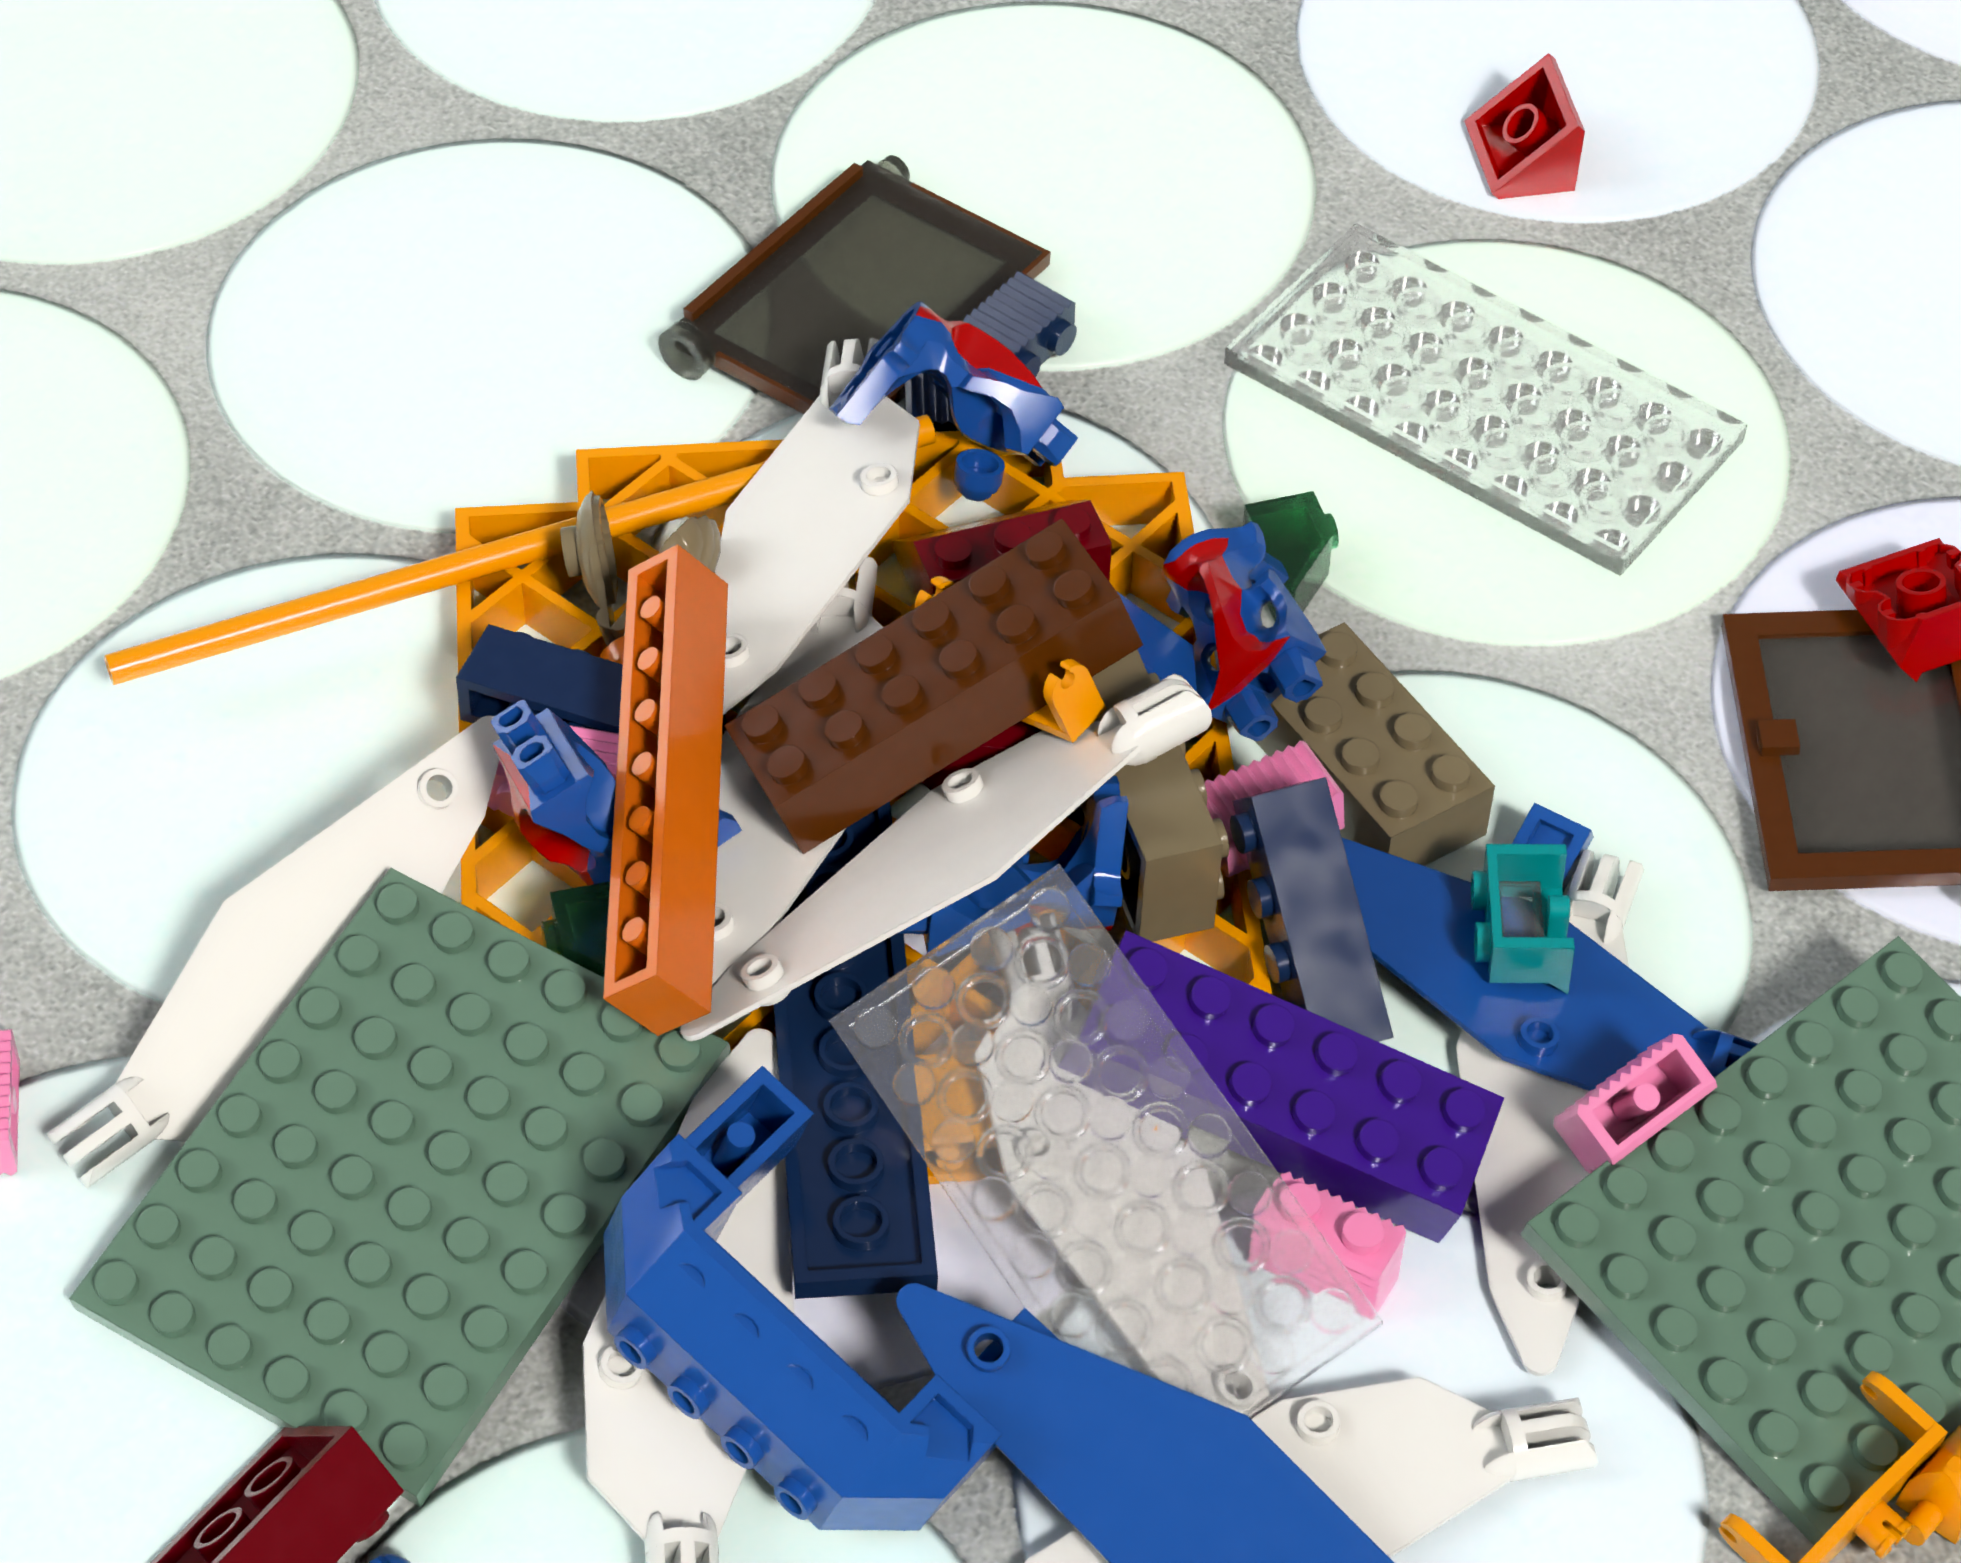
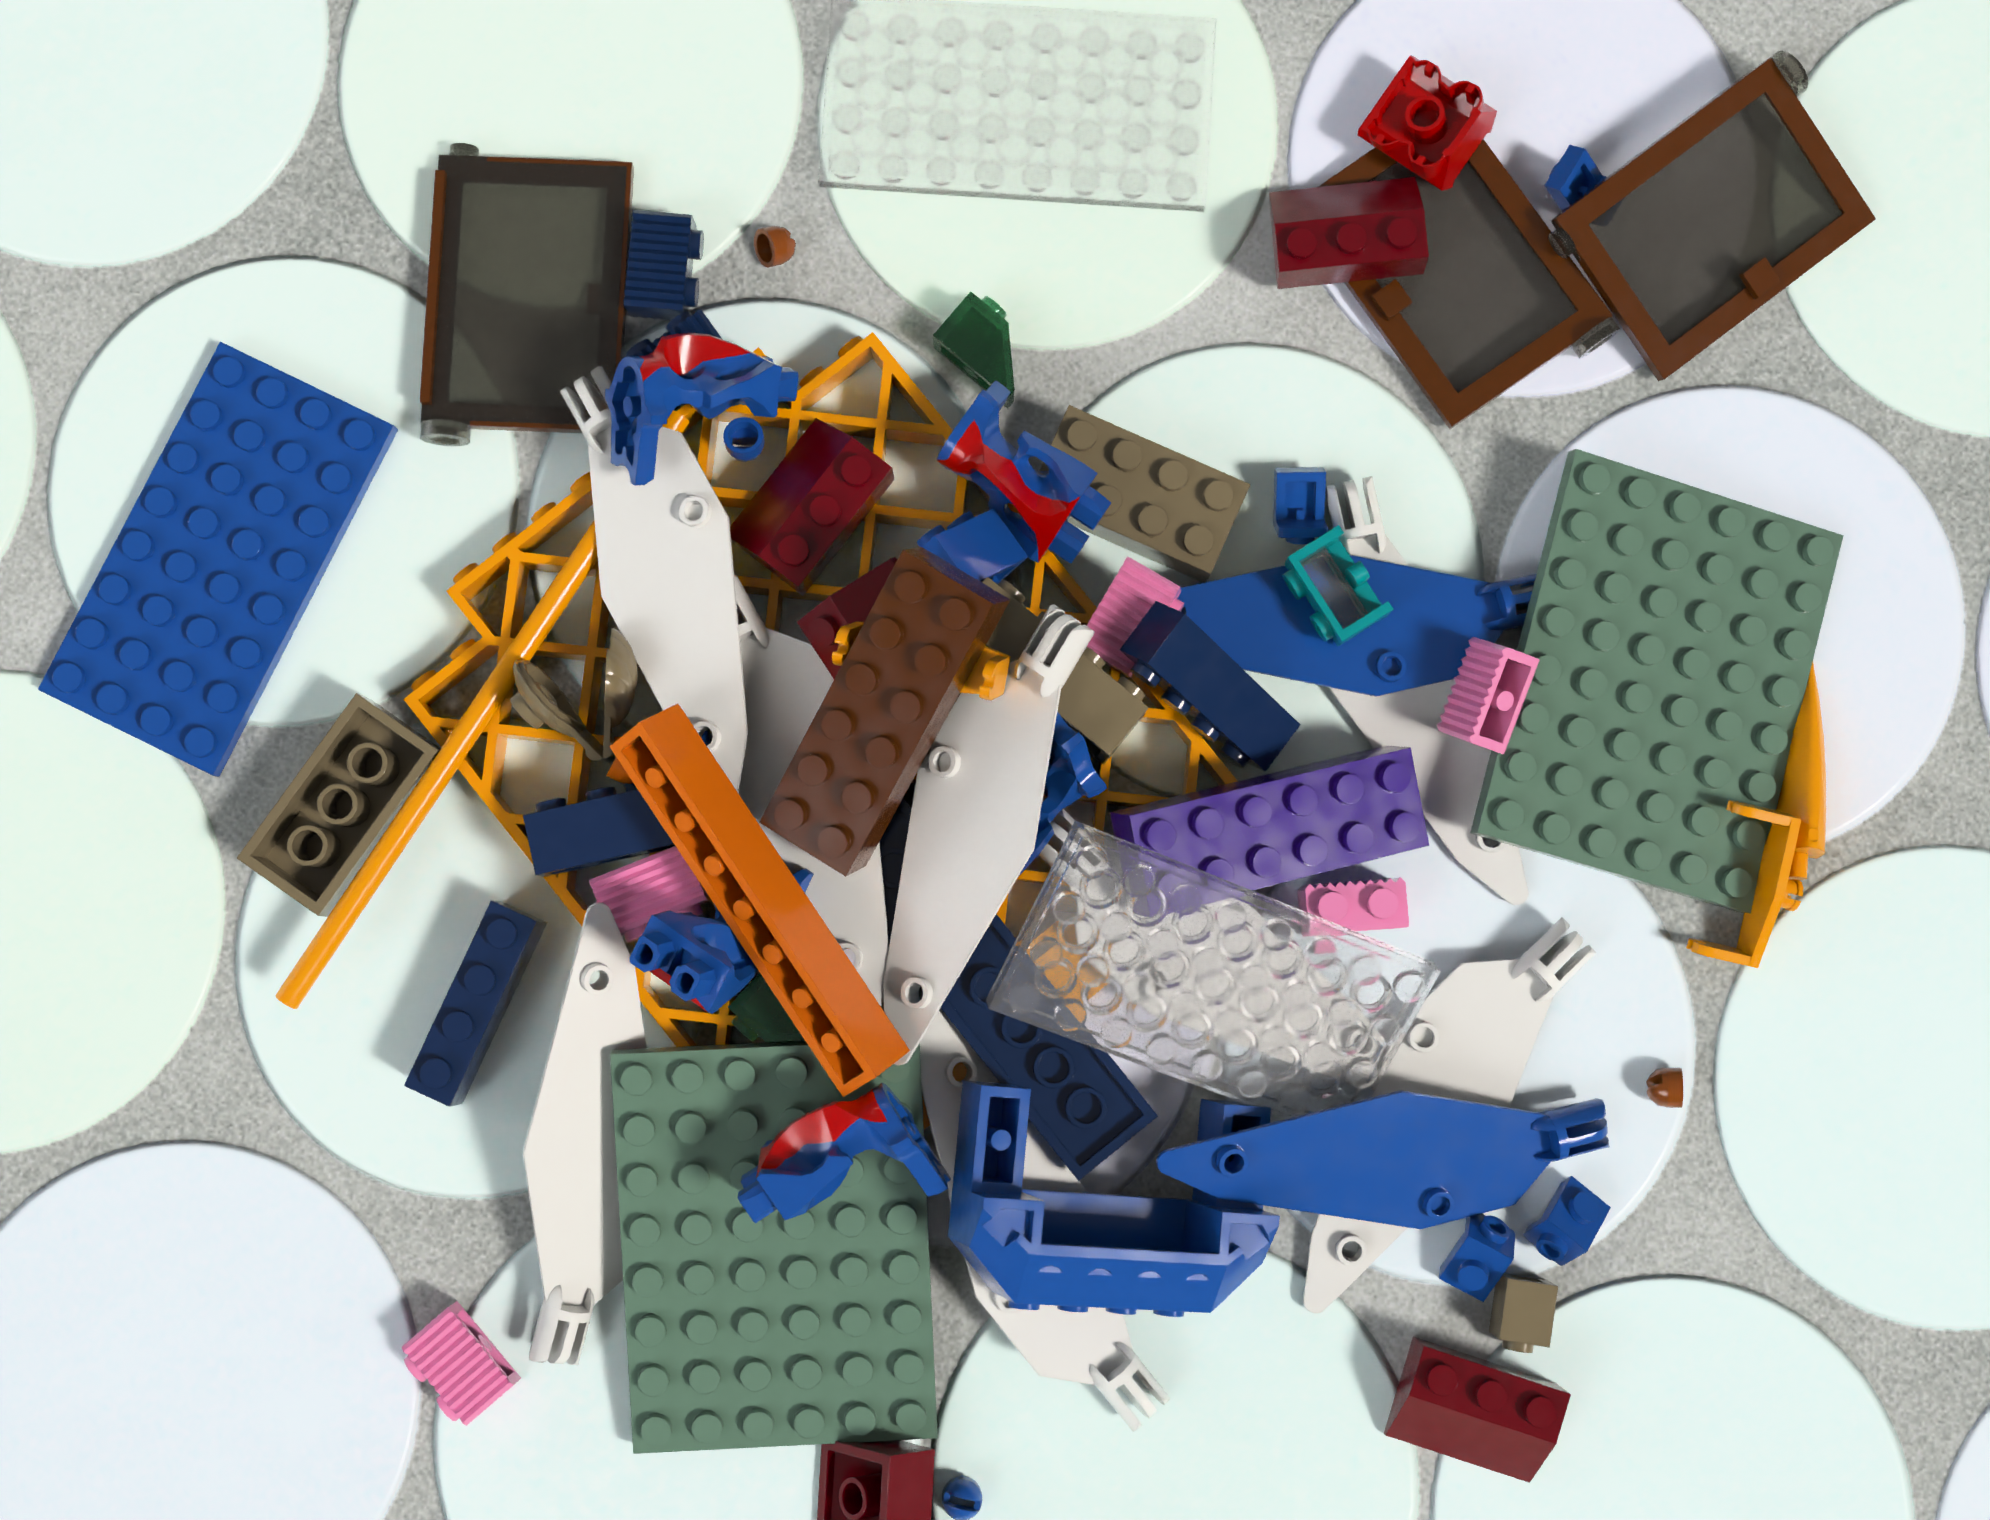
camera: 35 degrees left, 35 degrees up
none -> blue plate [38,342,398,777]
none -> dark tan brick [237,693,441,917]
none -> dark blue brick [404,900,548,1107]
none -> blue hips [737,1083,951,1223]
none -> dark orange hinge [754,226,796,268]
none -> dark red slope [1269,177,1429,289]

